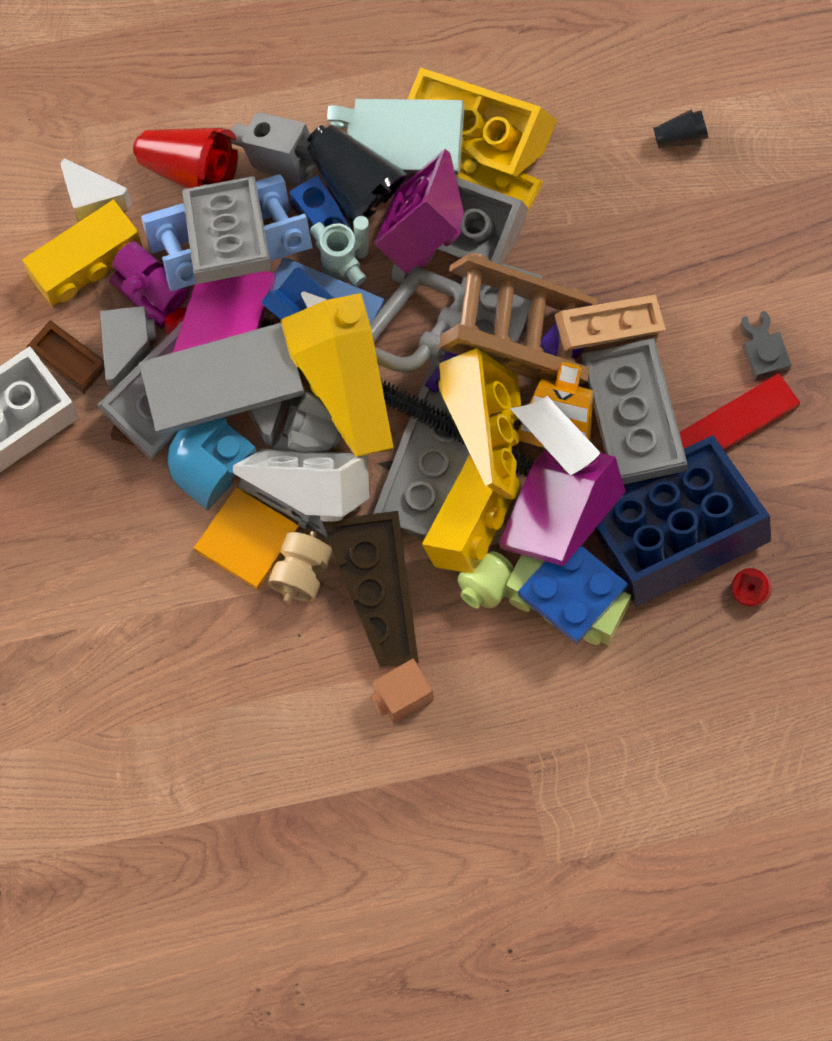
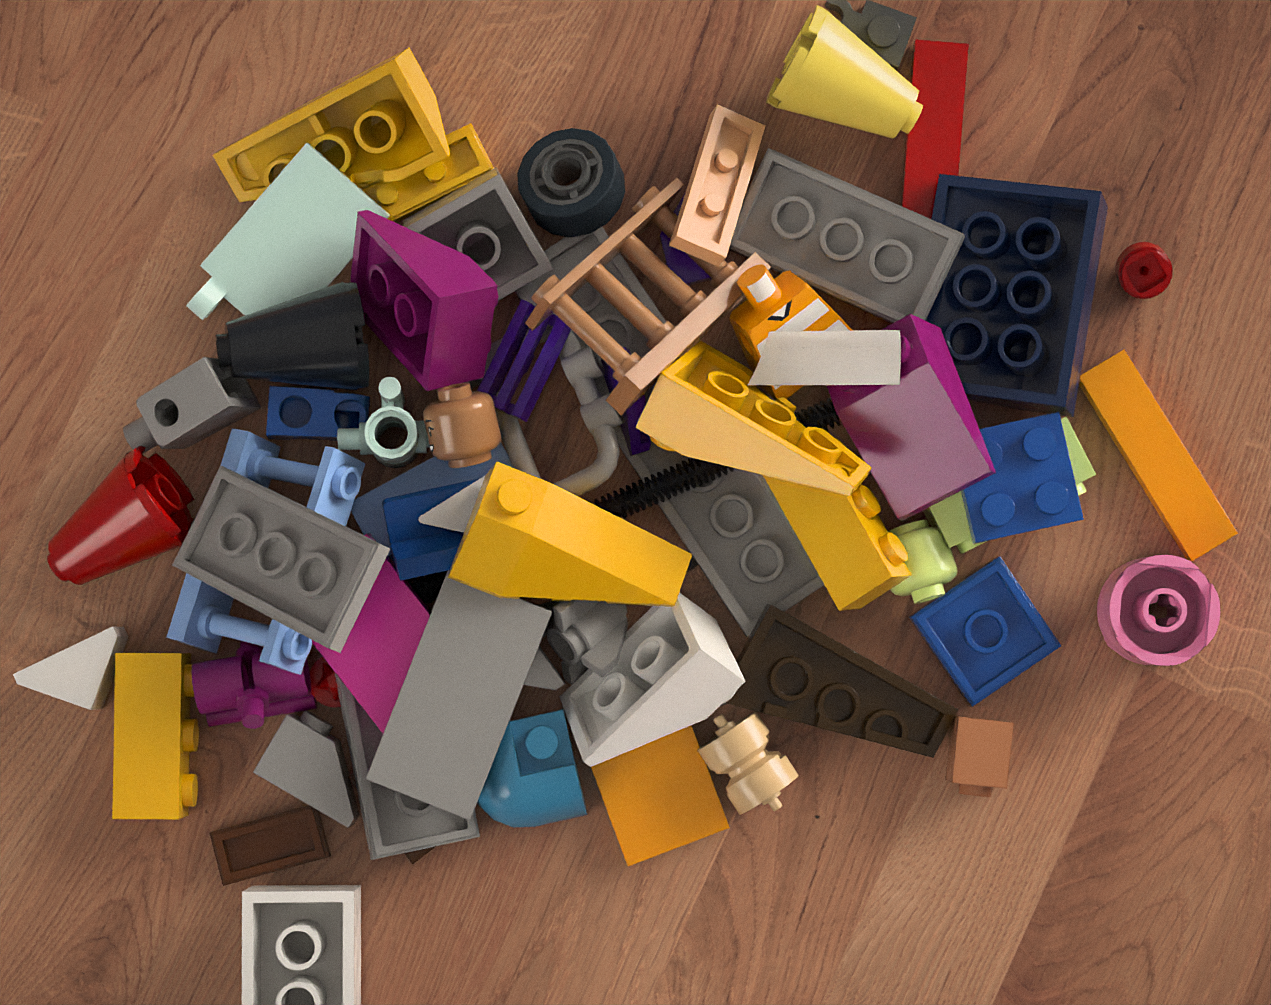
camera: 60 degrees left, 15 degrees up
none -> medium nougat head [423,383,501,468]
none -> dark purple tile [477,299,571,422]
none -> wheel [517,128,626,238]
none -> light yellow cone [766,5,923,139]
none -> blue tile [909,556,1061,707]
none -> light orange tile [1079,349,1238,562]
none -> bright pink brick [1097,555,1220,666]

